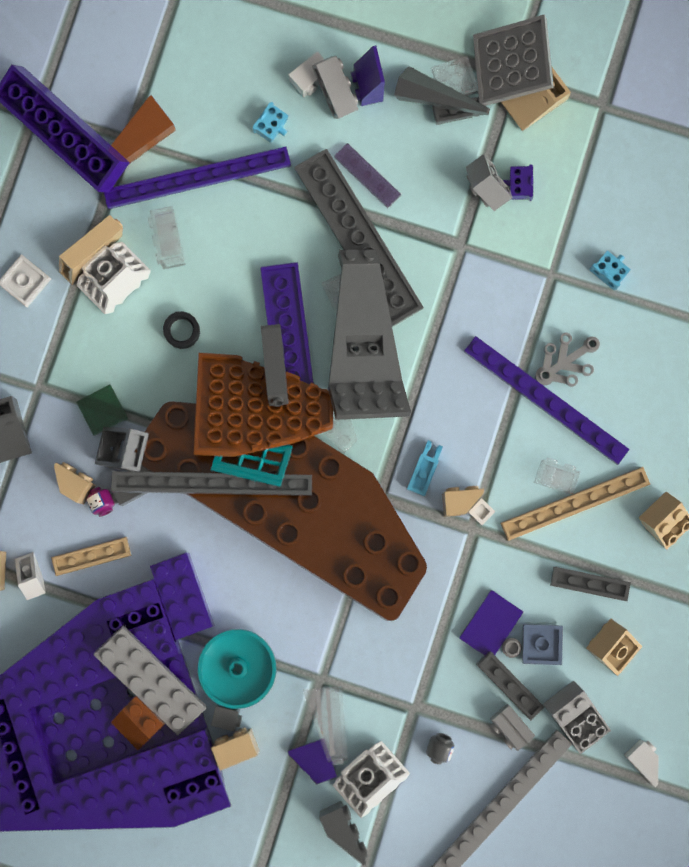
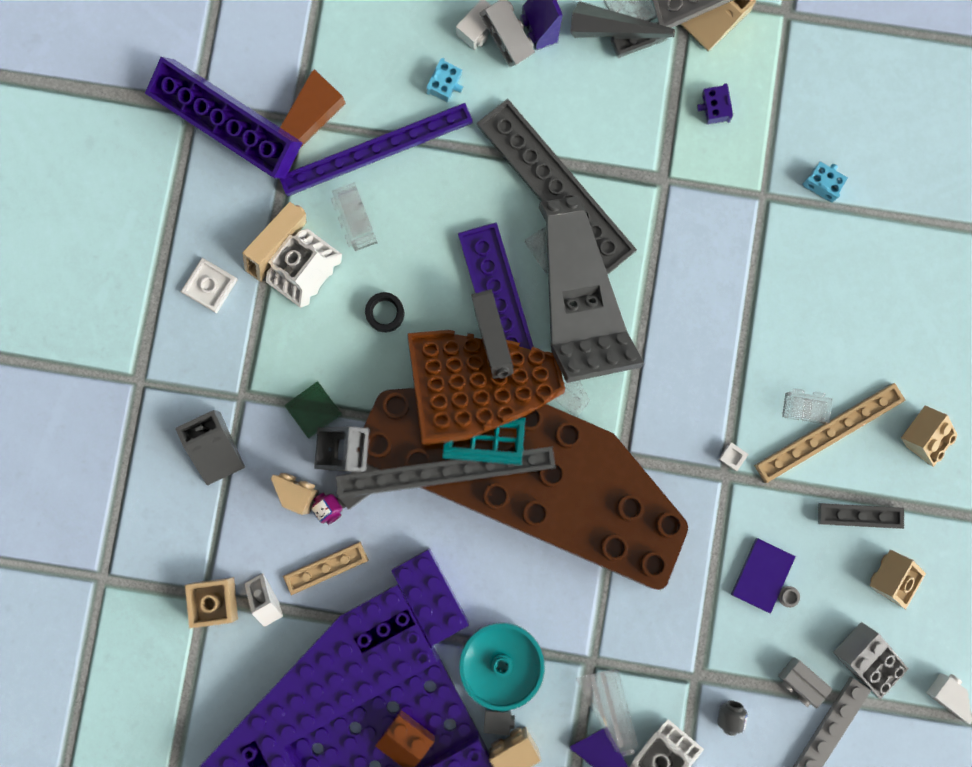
camera: 10 degrees left, 0 degrees up
light grey plate [94,626,207,735] -> none
clear purple tile [334,143,401,208] -> none
medium azure hinge [407,441,443,497] -> none
tan slope [442,486,484,517] -> none
dark purple plate [464,336,630,465] -> none
light grey brick [466,154,512,211] -> none
dark grey tile [476,651,544,720] -> none
sand blue plate [522,624,563,665] -> none
light grey plant [535,333,600,387] -> none

